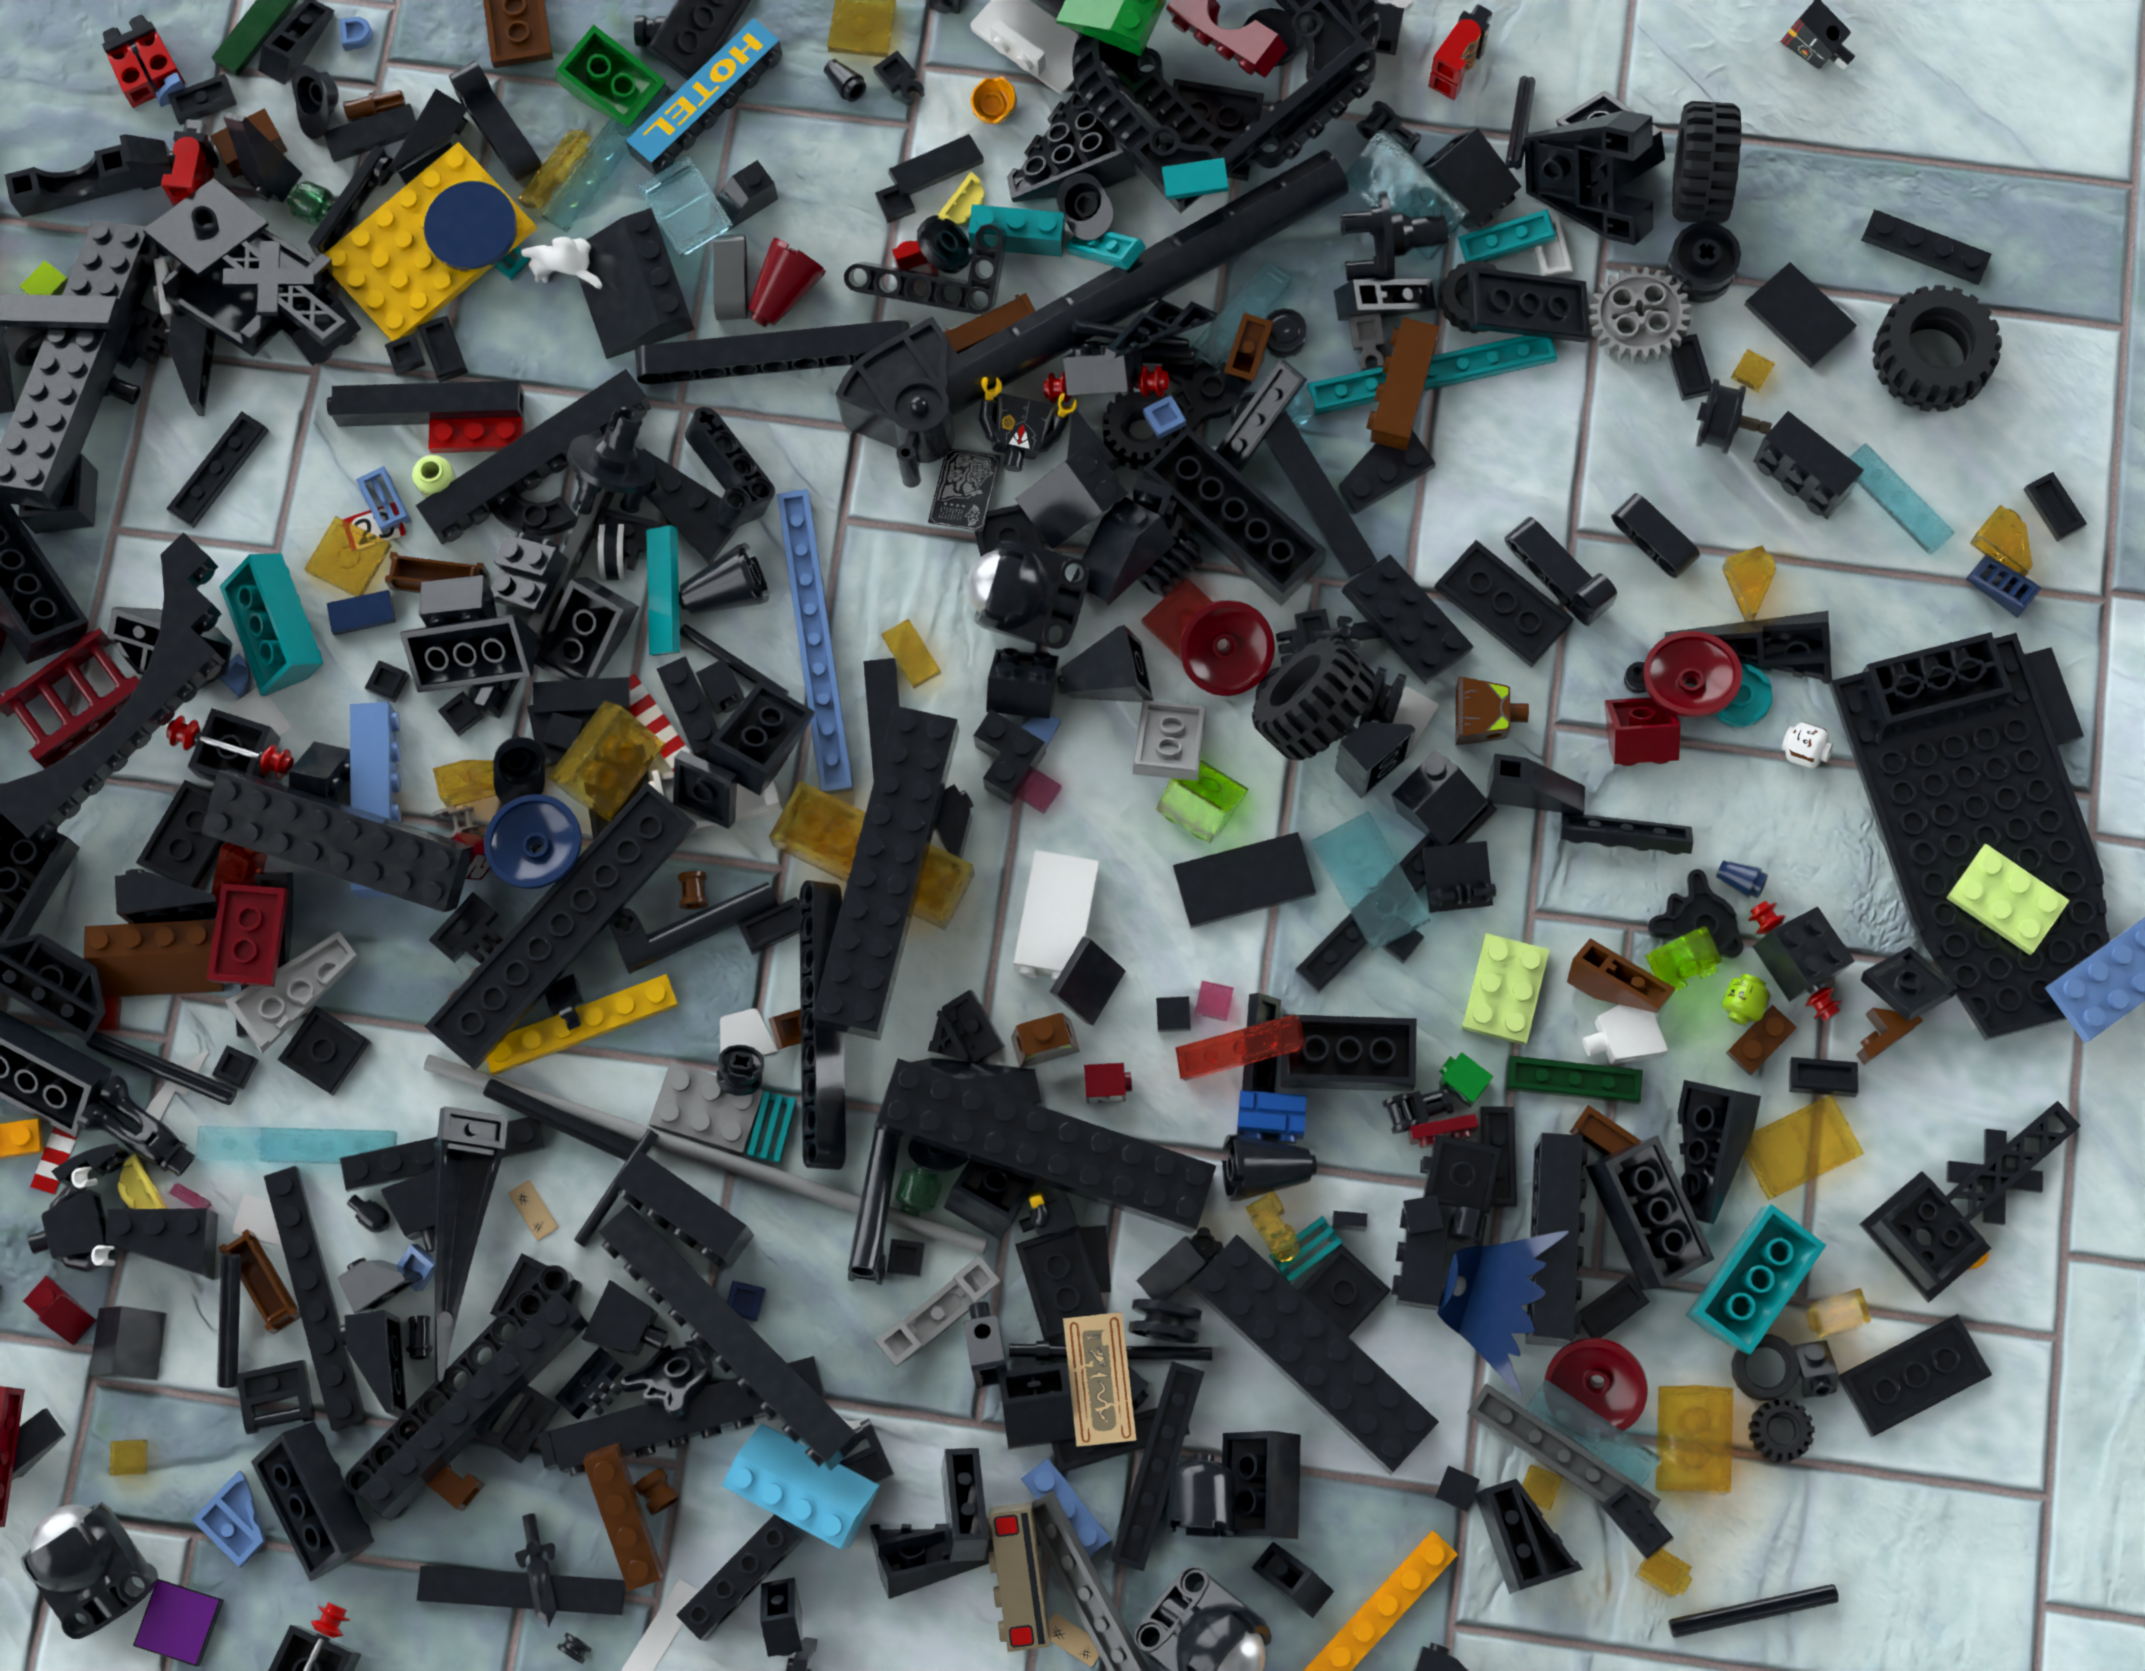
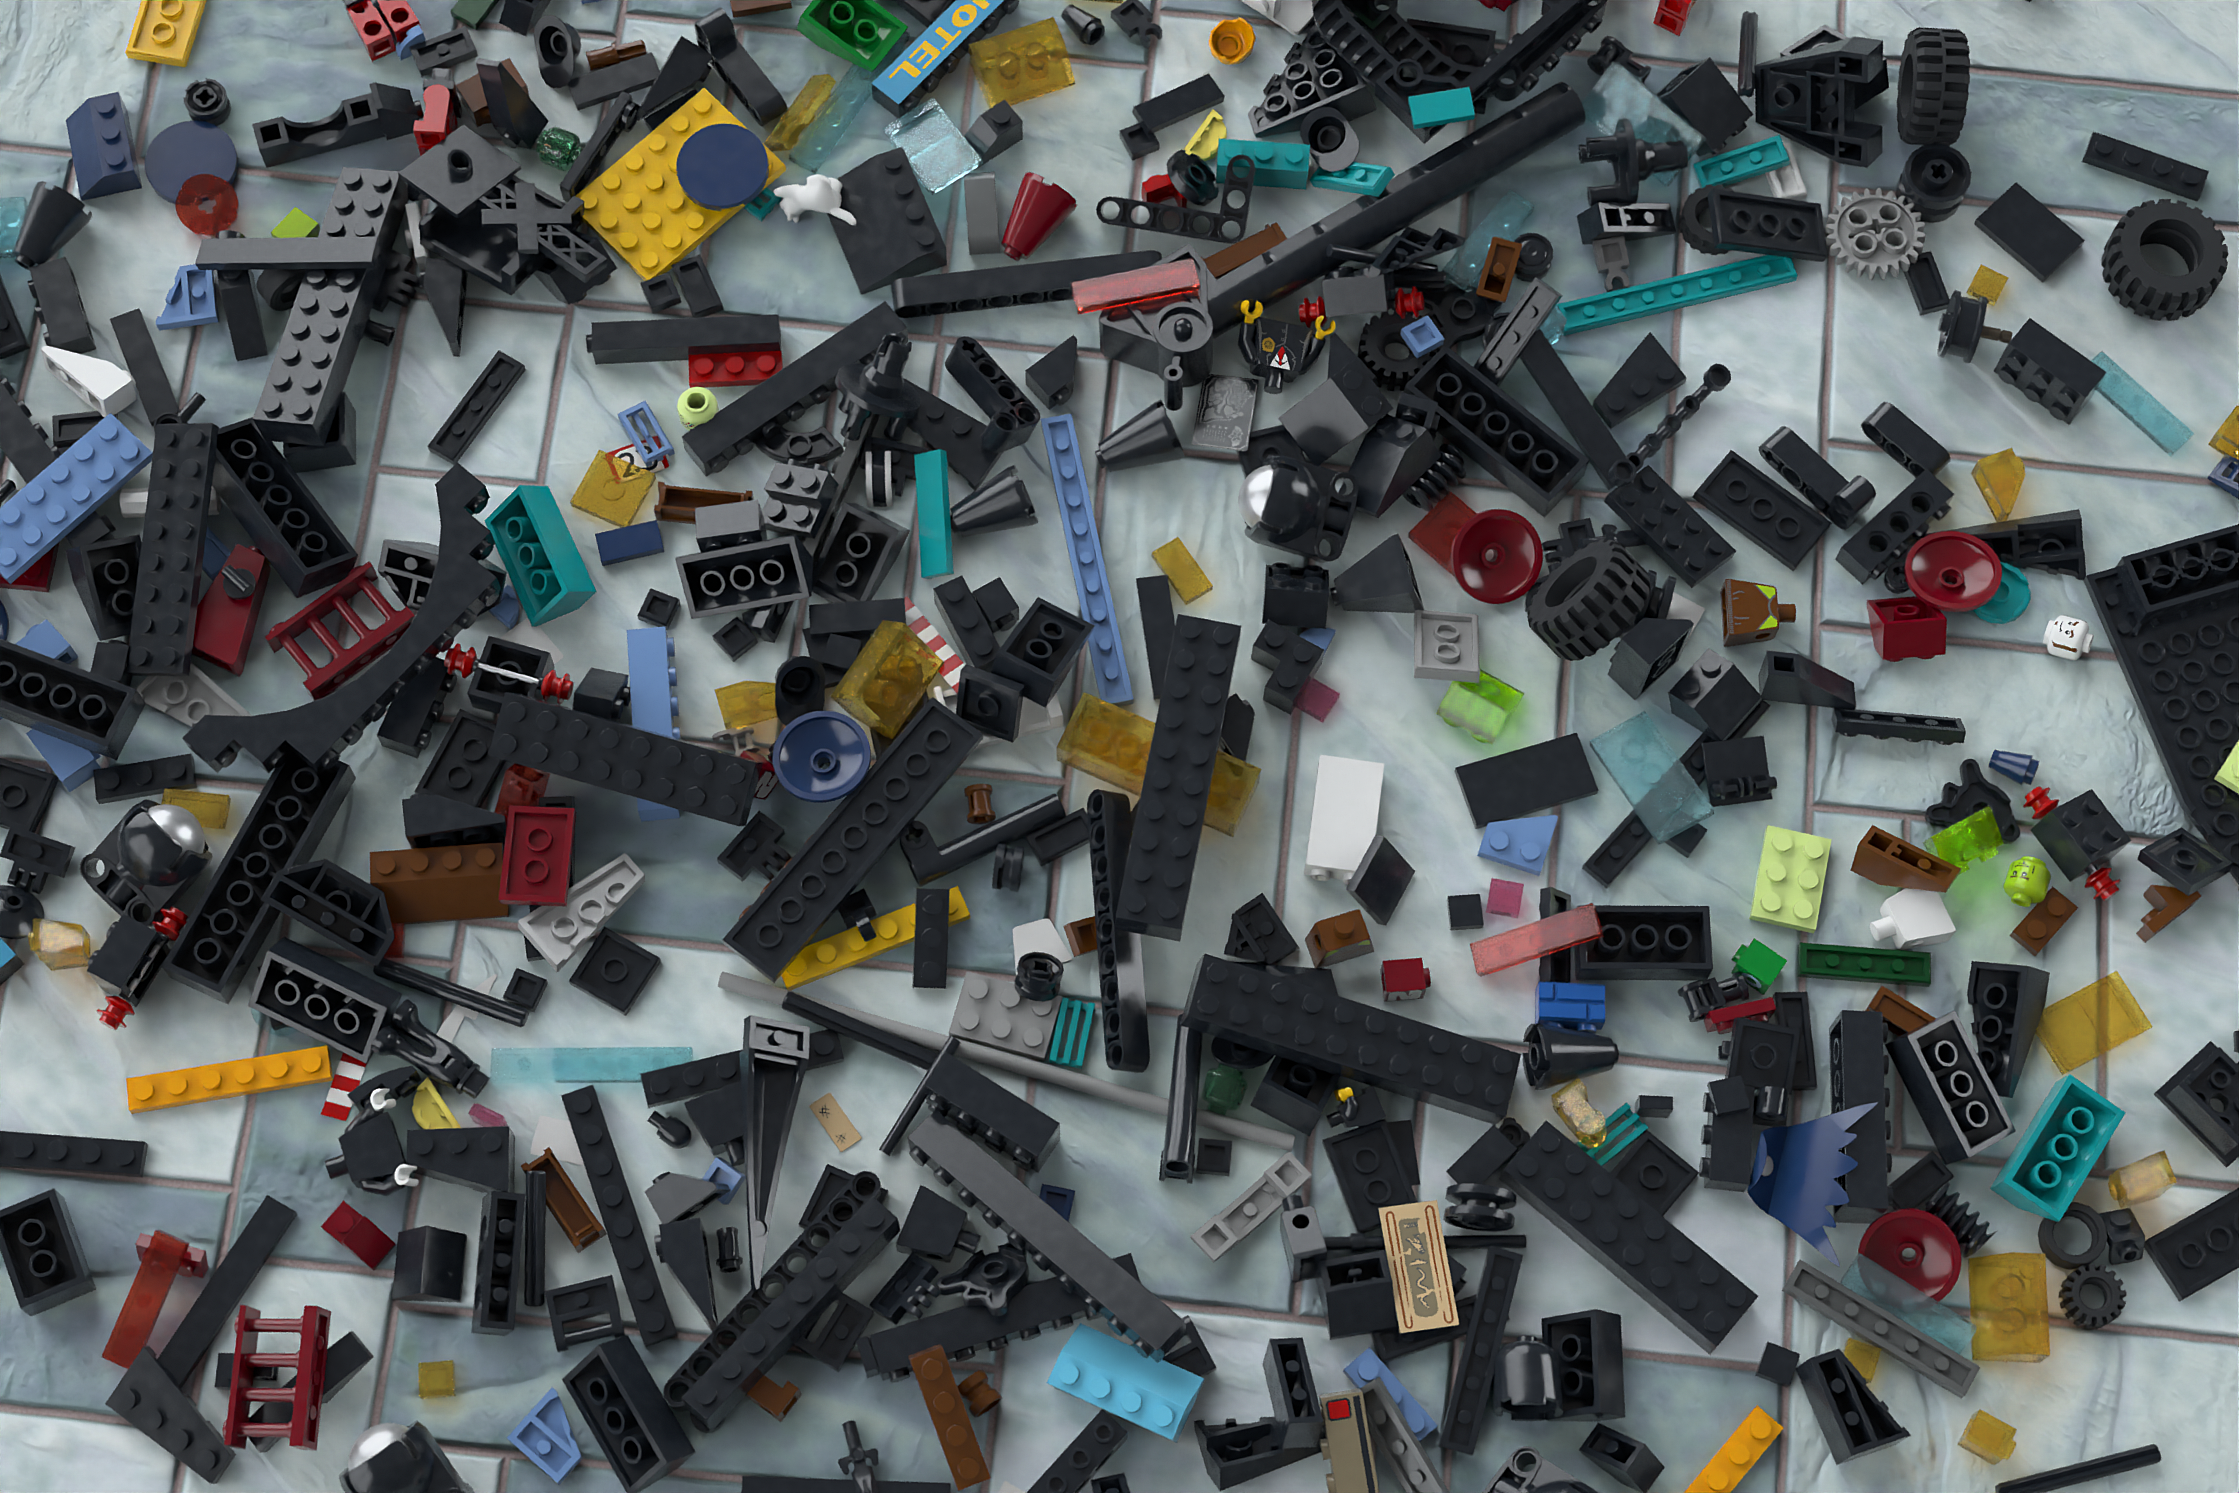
camera: 10 degrees left, 5 degrees down
black bar [680,624,789,696] -> none
reddish brown brick [1366,317,1440,451] -> none
black plate [1601,1483,1674,1561] -> none
black tile [1789,1057,1858,1097] -> none
none -> black brick [377,657,457,758]
none -> black brick [471,1191,525,1336]
none -> black plate [912,888,950,989]
none -> clear yellow slope [969,17,1075,109]
none -> black wheel [992,843,1025,892]
none -> black slope [1025,335,1077,410]
none -> clear red tile [1071,258,1200,314]
none -> black cone [1095,400,1185,472]
none -> medium blue wing [1477,815,1559,876]
none -> black bar [1608,364,1731,487]
none -> black brick [1835,469,1954,585]
none -> black piece [1924,1182,1997,1258]

